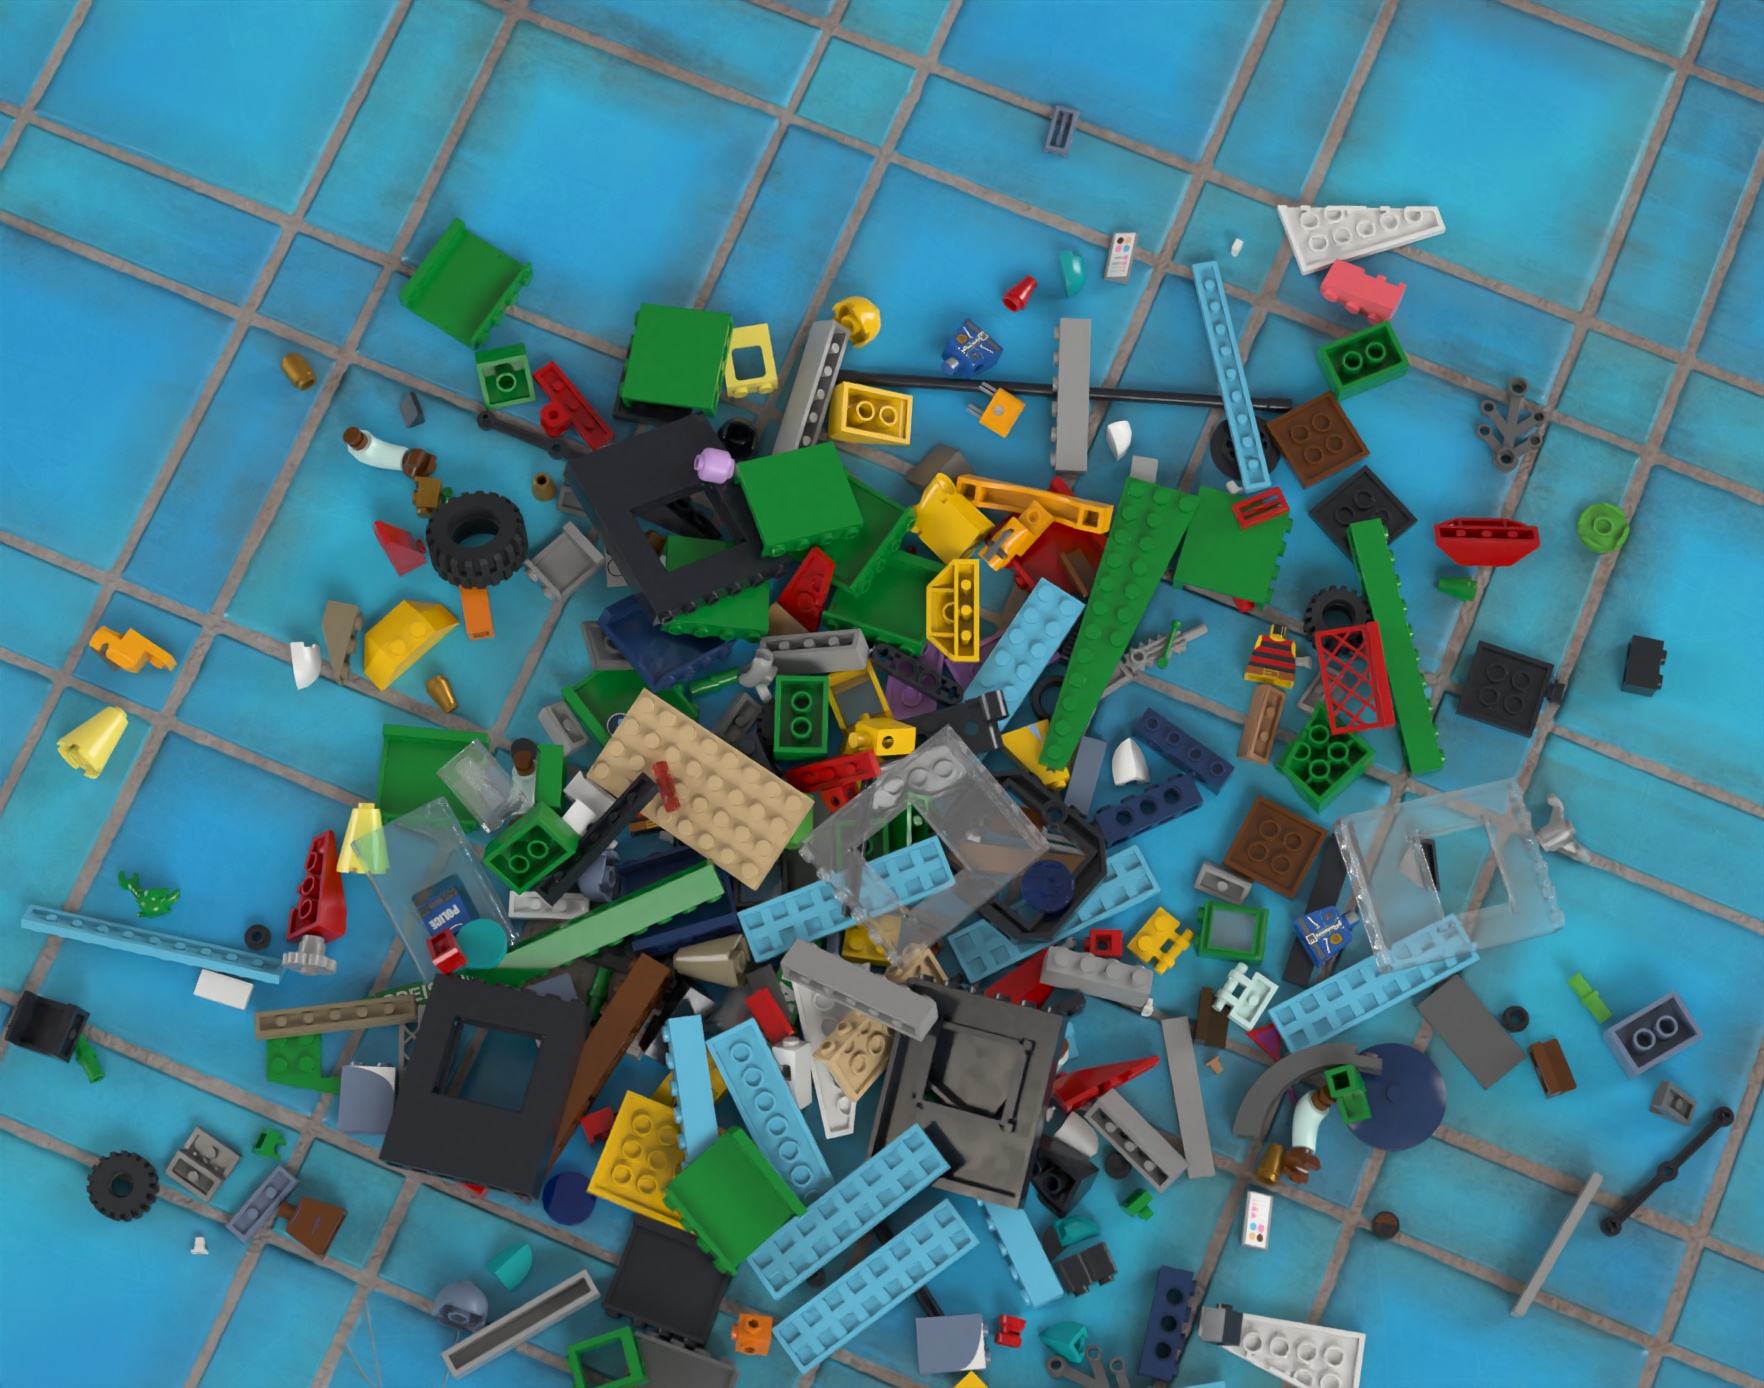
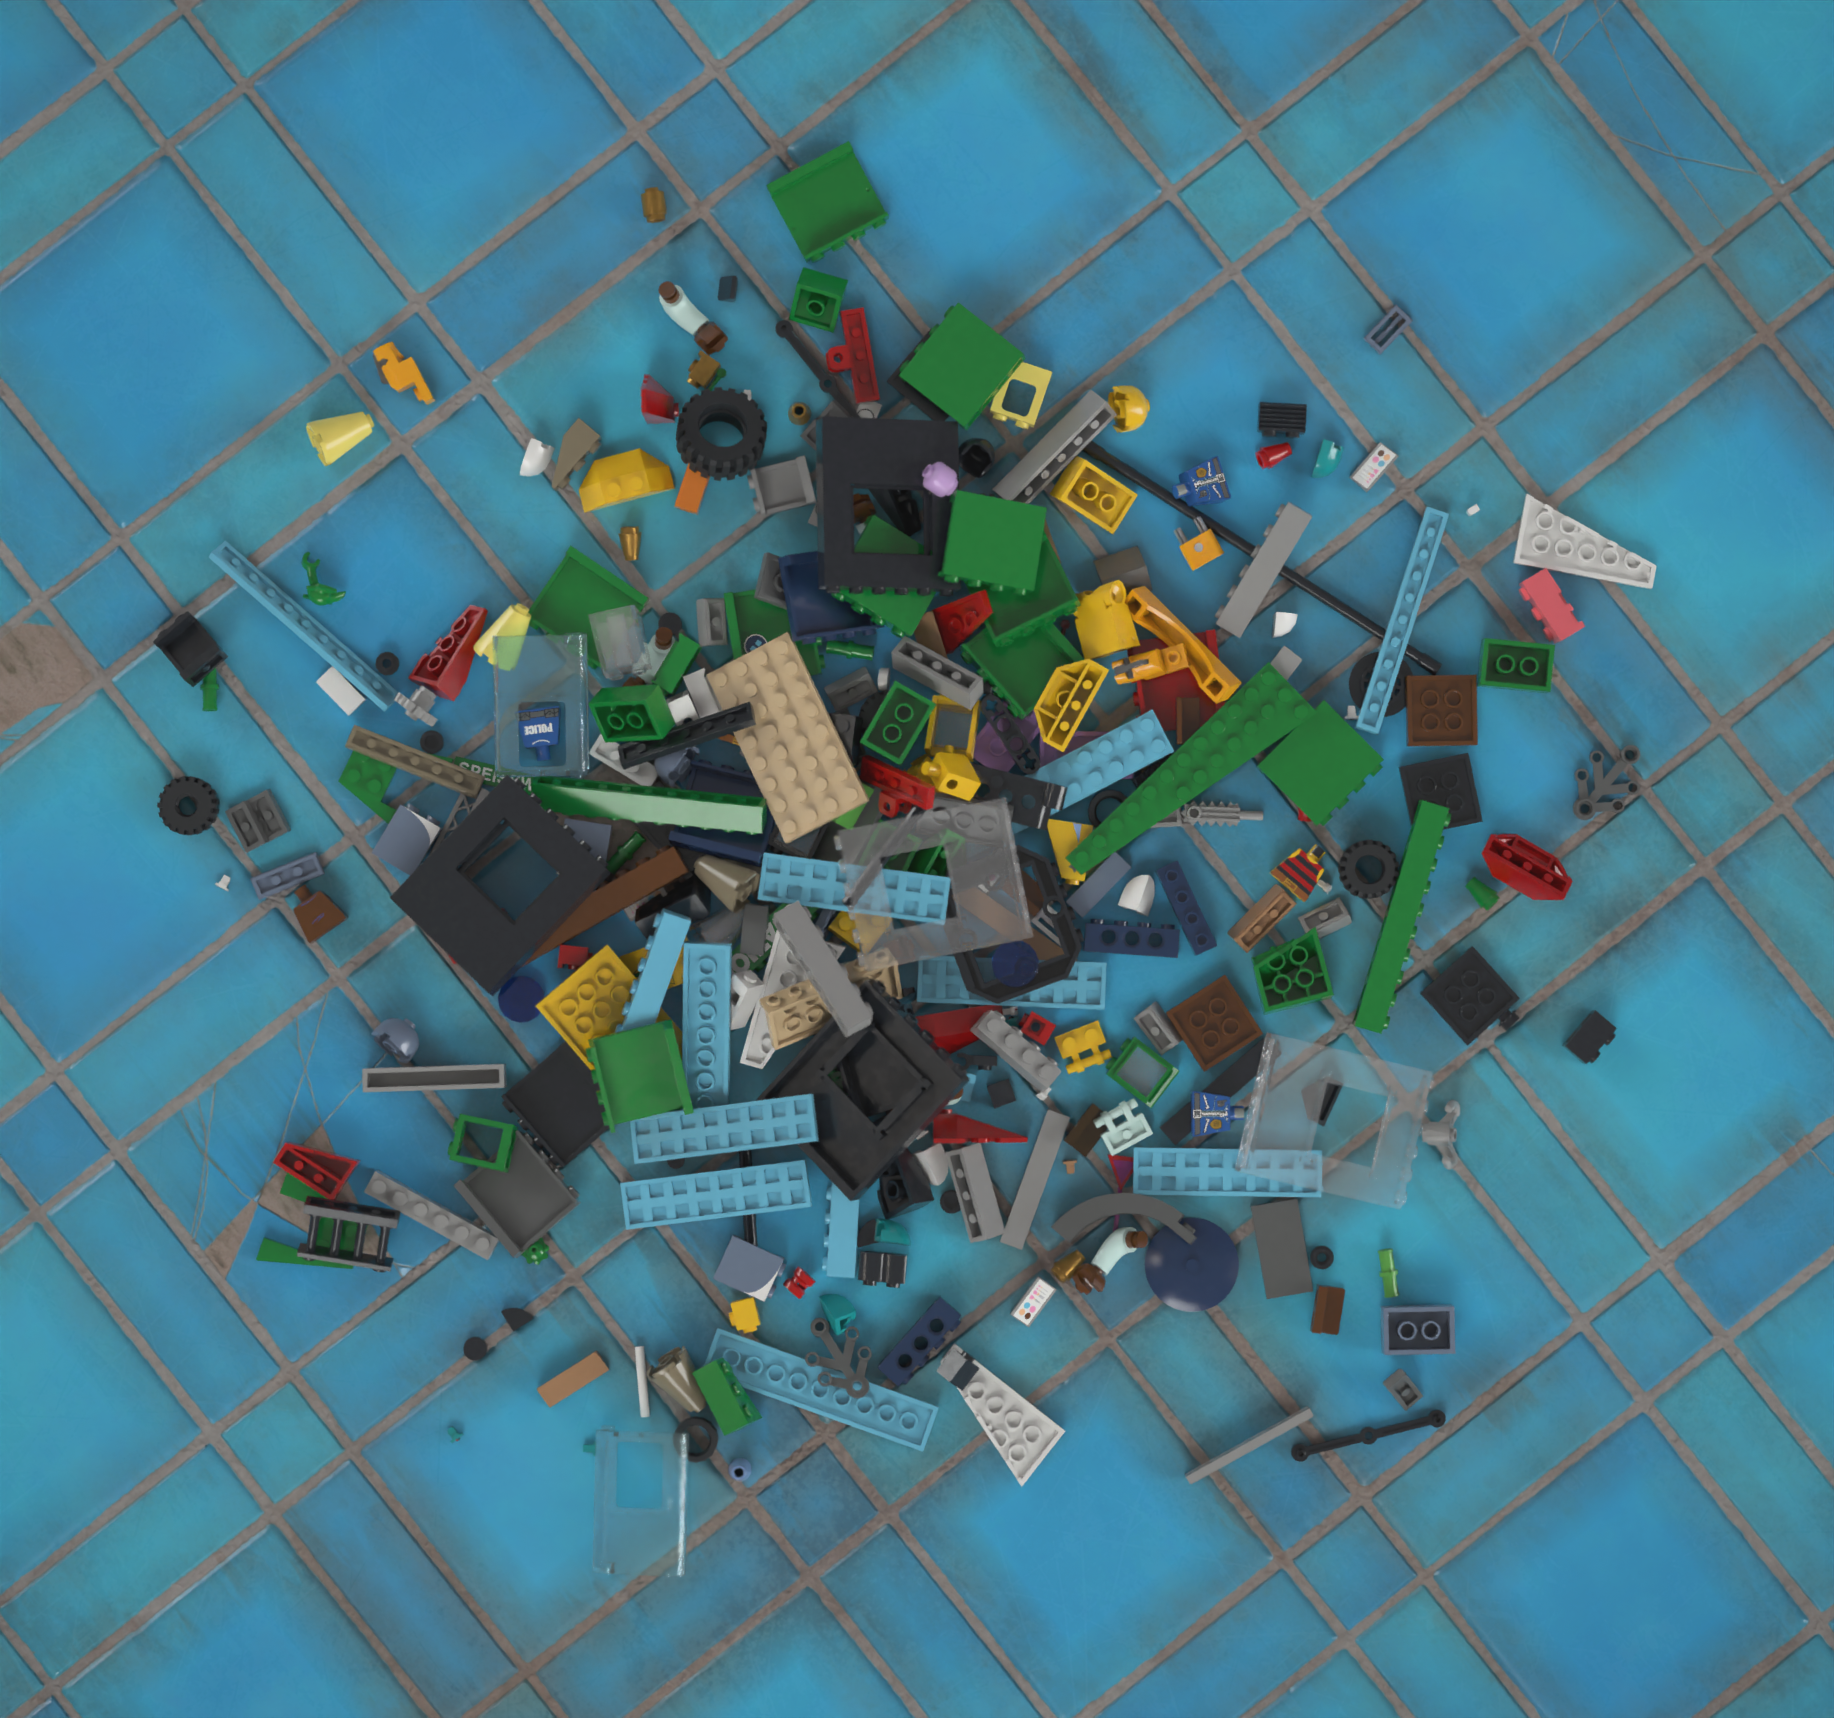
camera: 30 degrees right, 15 degrees up
green tile [251,1127,287,1159] -> none
red slope [426,927,468,975] -> none
teal tile [456,918,508,971] -> none
teal brick [485,1242,532,1292] -> none
clear red axle [652,761,681,813] -> none
orange brick [731,1313,773,1356] -> none
light grey piece [738,648,778,688] -> none
red panel [744,985,796,1046] -> none
green tile [1119,1188,1154,1221] -> none
green hinge [1157,619,1181,669] -> none
red tile [1231,486,1289,531] -> none
red fence [1314,621,1395,736] -> none
green brick [1324,1064,1372,1125] -> none
black tile [1371,1211,1400,1240] -> none
bright green tile [1576,502,1629,553] -> none
none -> black tile [420,730,444,754]
none -> black slope [987,1078,1016,1109]
none -> black brick [1257,402,1307,438]

